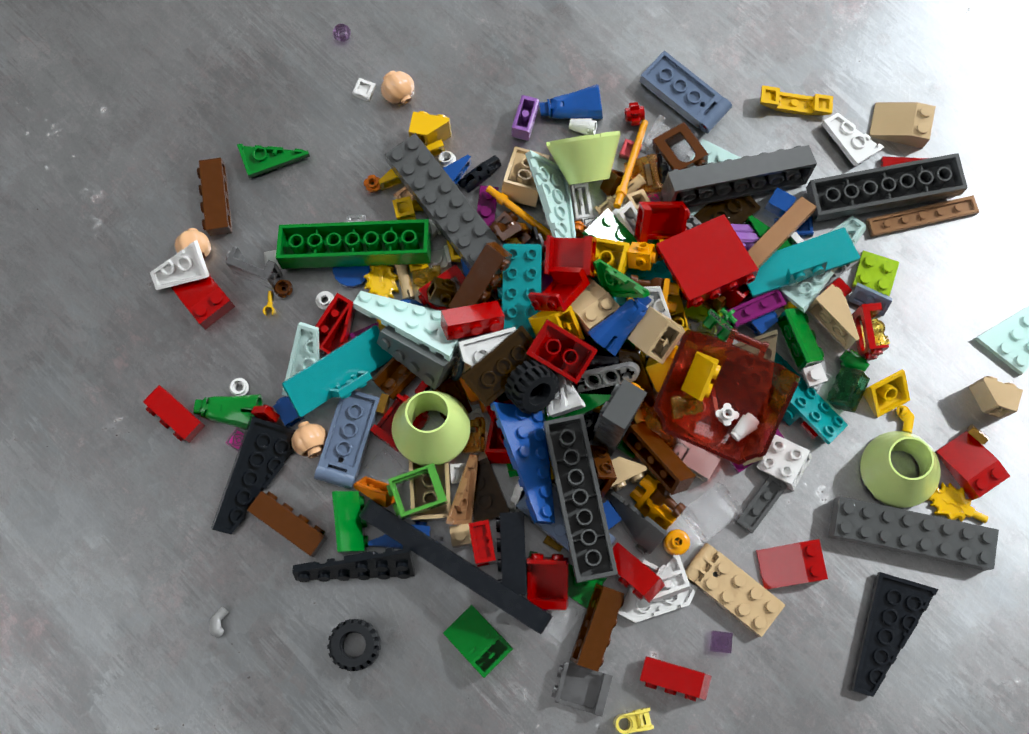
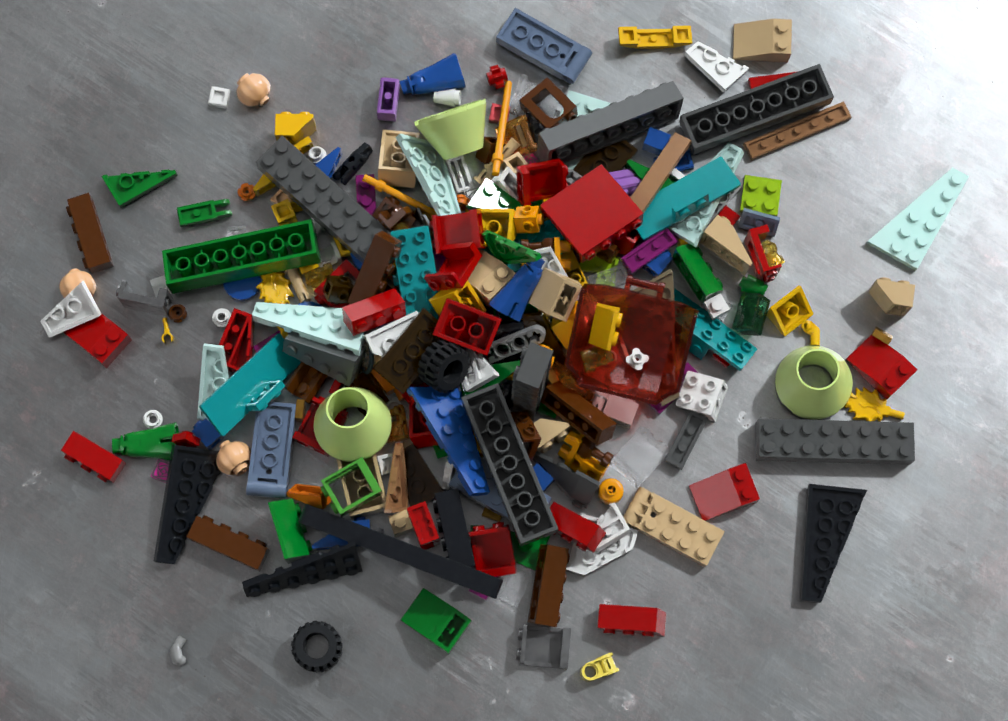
camera: 15 degrees left, 0 degrees up
clear purple plate [333,24,351,42] -> none
green hips [703,308,738,342] -> none
clear purple plate [710,631,733,653] -> none
white cone [730,412,759,442] -> none
none -> green hinge [177,199,232,227]

